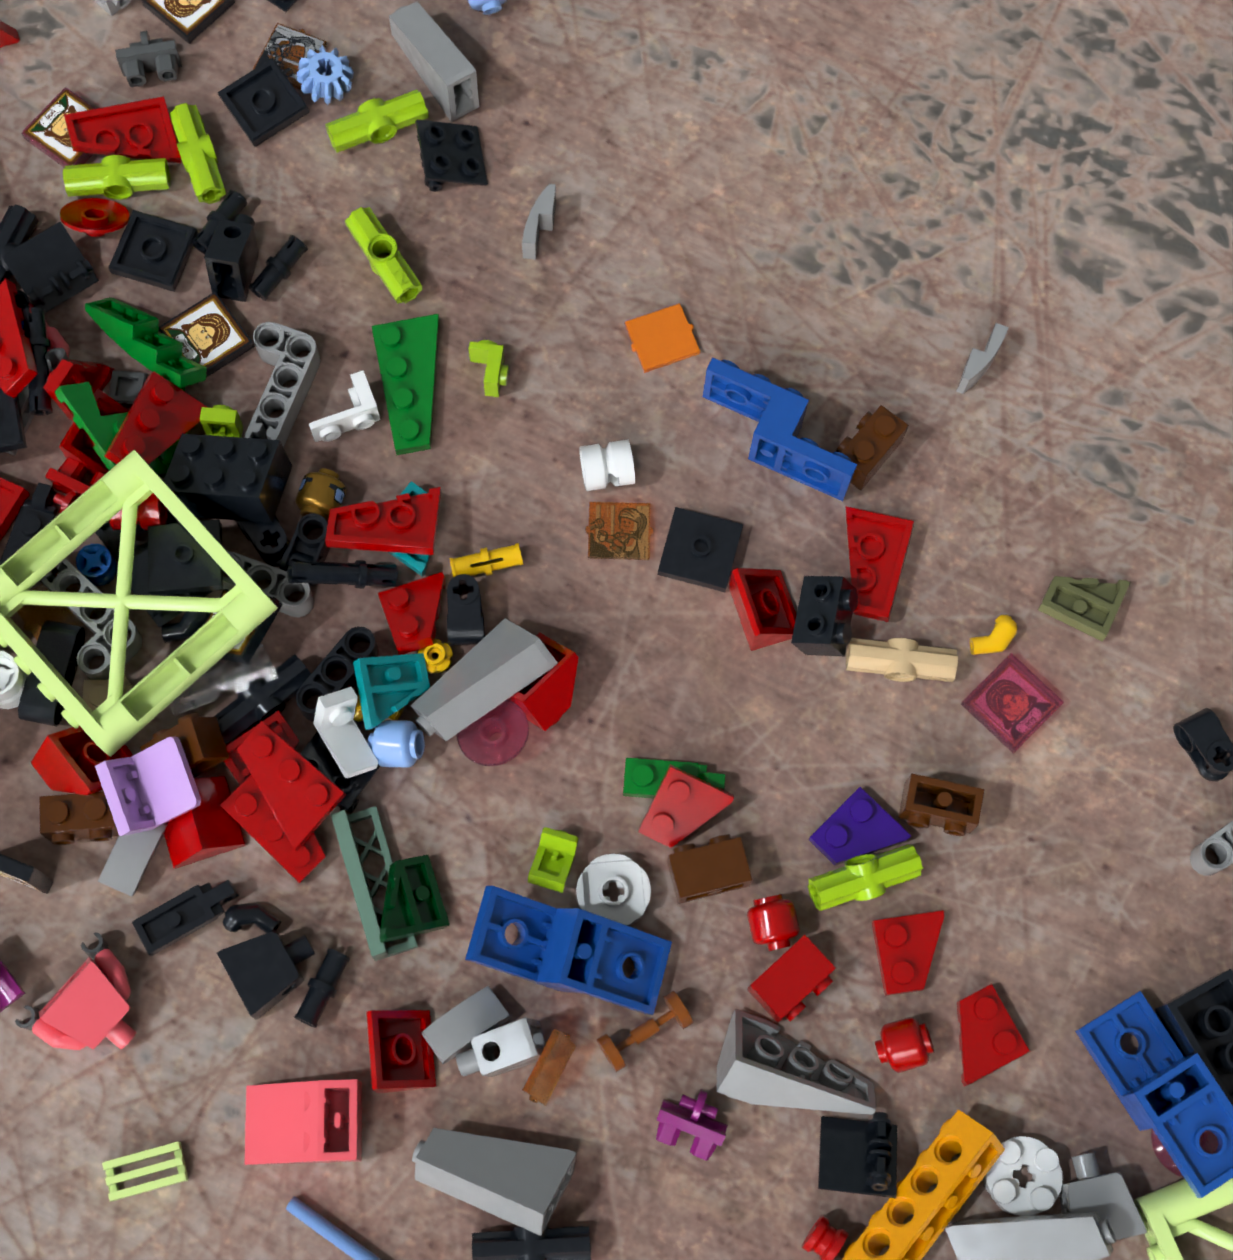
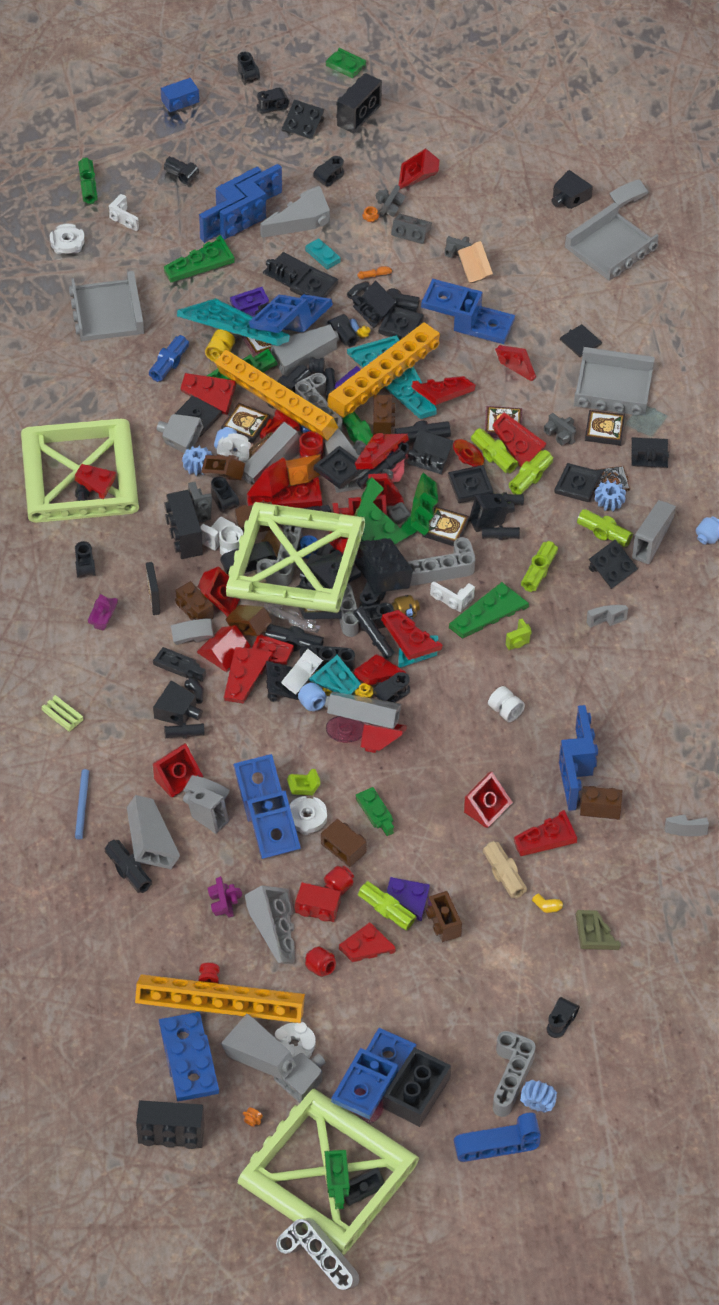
camera: 60 degrees right, 20 degrees down
coral torso [15,933,136,1051] -> none
lavender bracket [95,736,201,836] -> none
red wing [104,371,209,465] -> none
lime bracket [200,405,244,438] -> none
red wing [237,721,346,851] -> none
coral slope [245,1079,362,1165] -> none
sand green fence [331,806,418,961] -> none
dark green wing [379,855,450,943] -> none
yellow pin [449,543,523,578] -> none
clear orange piece [523,1029,576,1106] -> none
clear orange piece [585,502,654,560] -> none
dark orange wheel [596,991,693,1072] -> none
orange piece [625,303,700,373] -> none
red wing [638,764,734,848] -> none
black plate [657,507,743,593] -> none
black brick [791,576,858,657] -> none
black hinge [818,1112,897,1198] -> none
red wing [957,984,1030,1087] -> none
clear pink tile [961,653,1064,754] -> none

